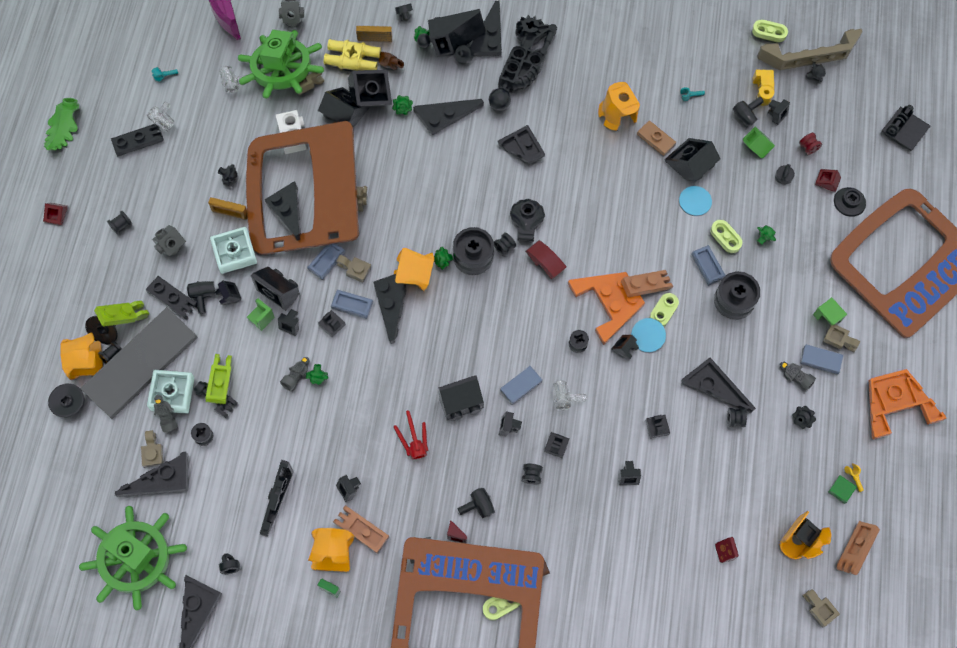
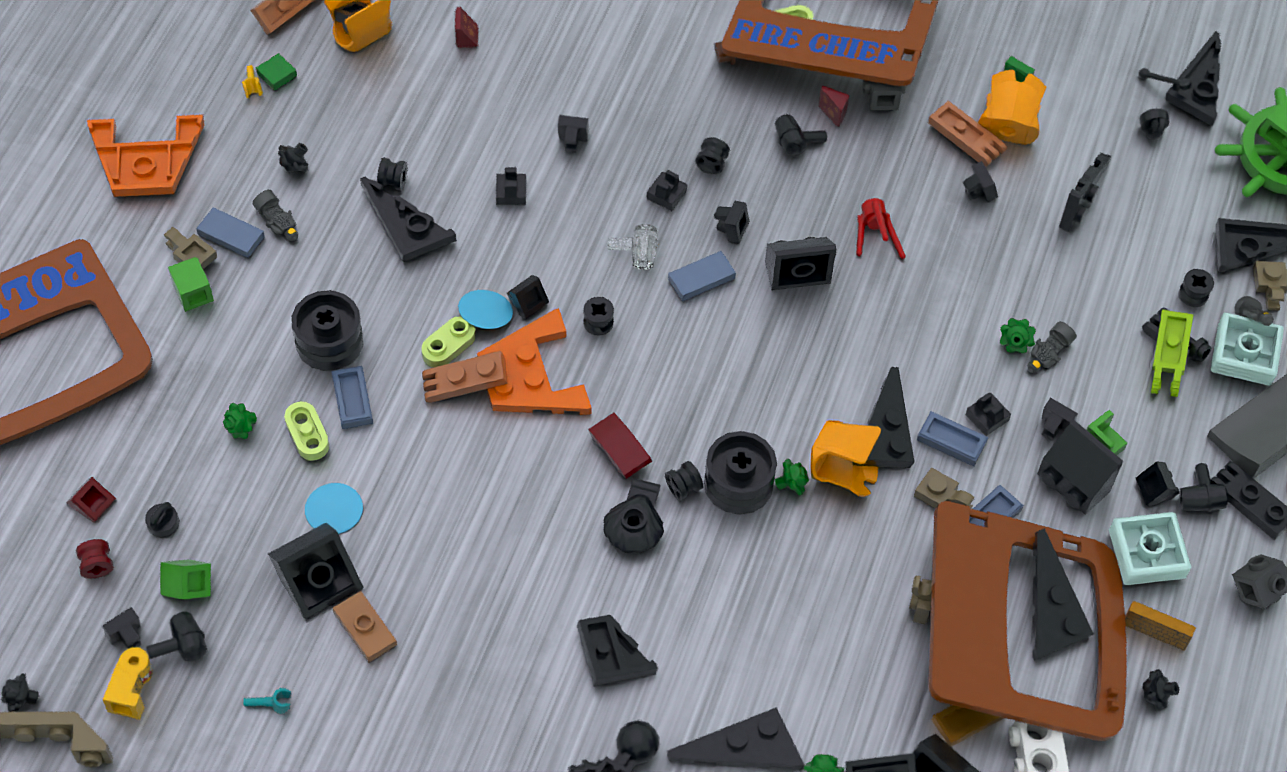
camera: 170 degrees left, 10 degrees down
light orange piece [598,82,640,131] -> none
black piece [833,187,866,217] -> none
none -> black hinge [1139,68,1192,90]

